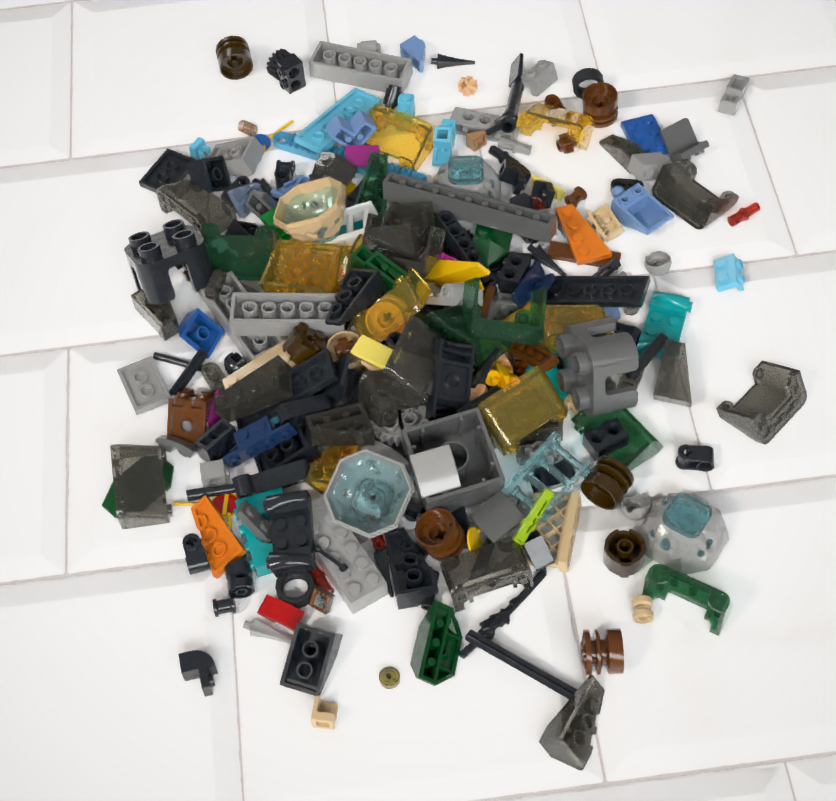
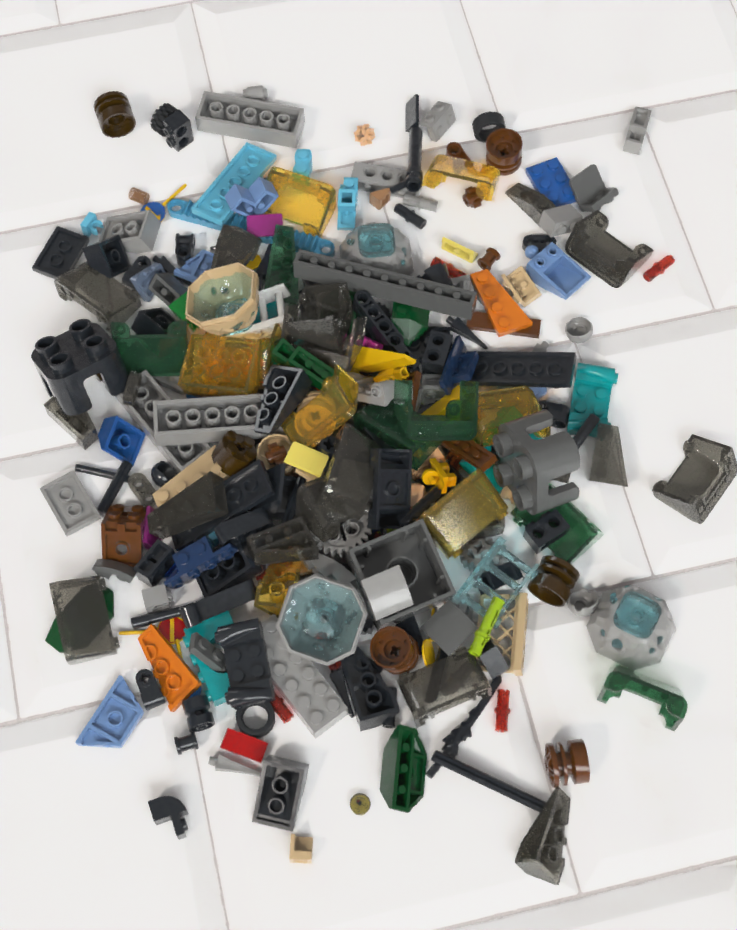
camera: 10 degrees left, 10 degrees up
tile [309,586,335,615] -> none
black hinge [314,545,348,572] -> none
black brick [383,84,403,110] -> none
medium blue slope [400,35,426,73] -> none
black piece [431,54,476,69] -> none
black piece [471,348,499,389] -> none
black brick [499,158,531,195] -> none
black bracket [531,180,555,208] -> none
black pin [592,257,621,276] -> none
dark brown brick [603,529,646,578] -> none
tan wheel [631,595,654,624] -> none
black piece [675,444,714,472] -> none
medium azure bracket [713,253,745,292] -> none
none -> medium blue wing [75,675,144,748]
none -> clear red pin [494,689,511,733]

